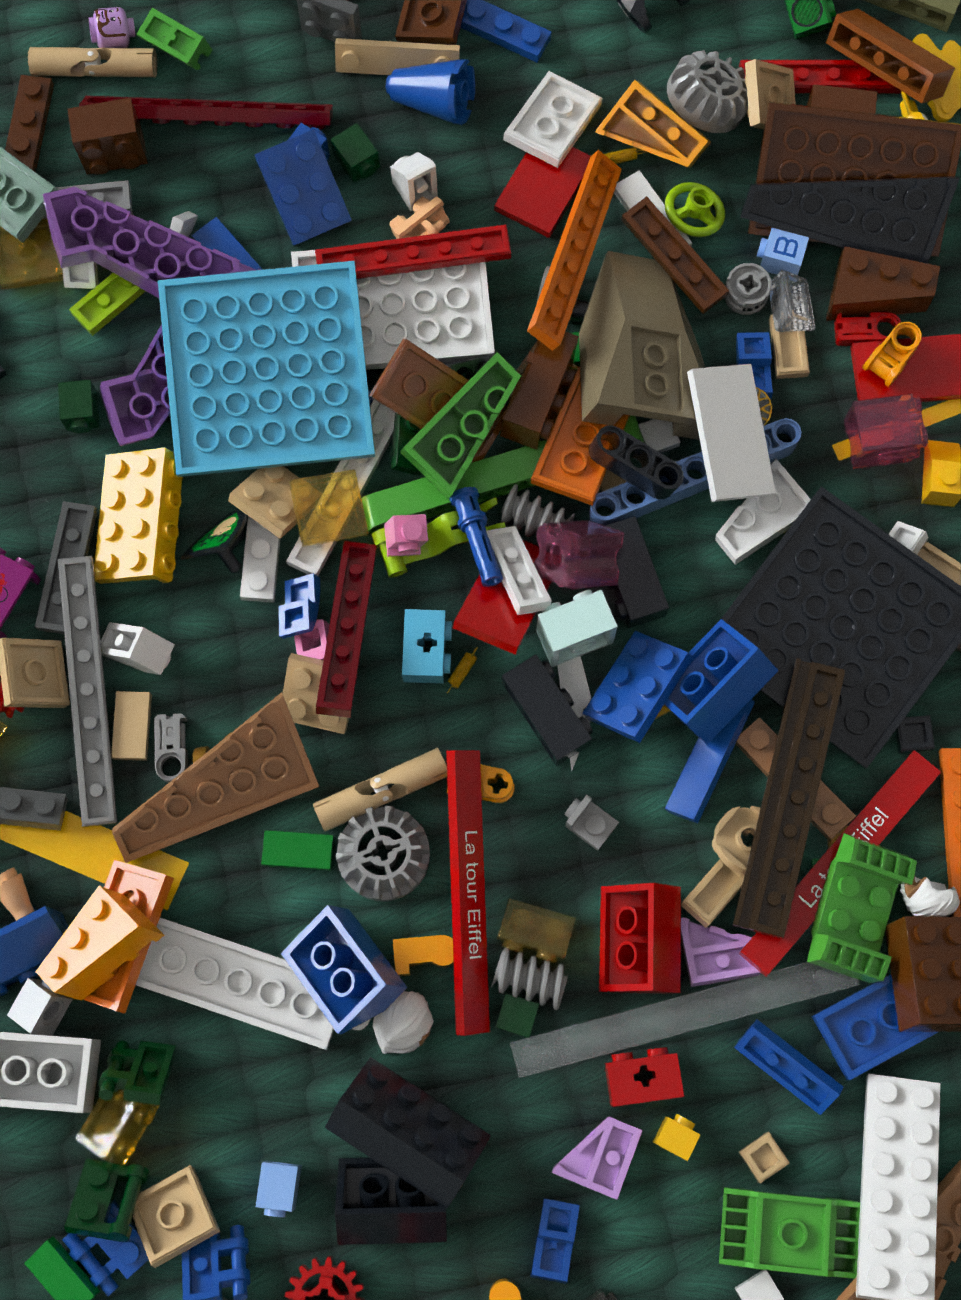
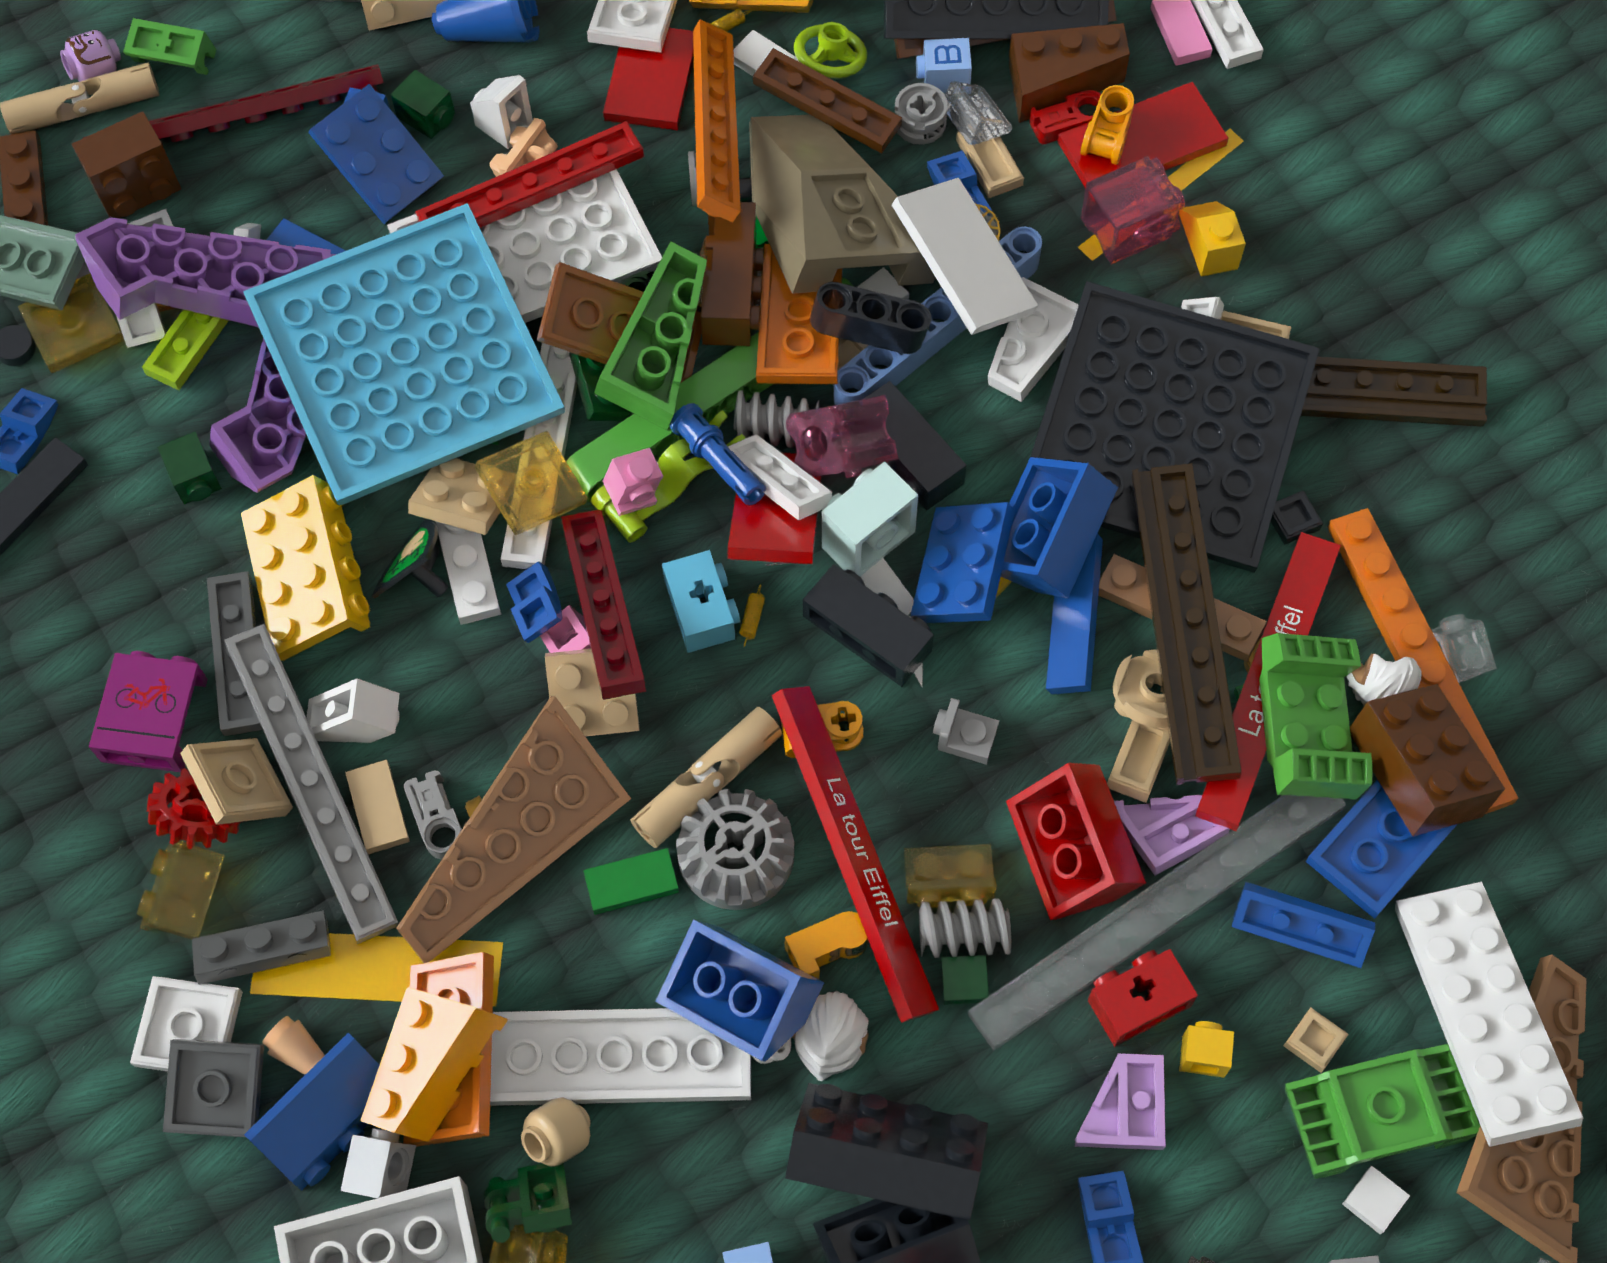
camera: 20 degrees left, 10 degrees down
none -> tan head [521,1097,590,1167]

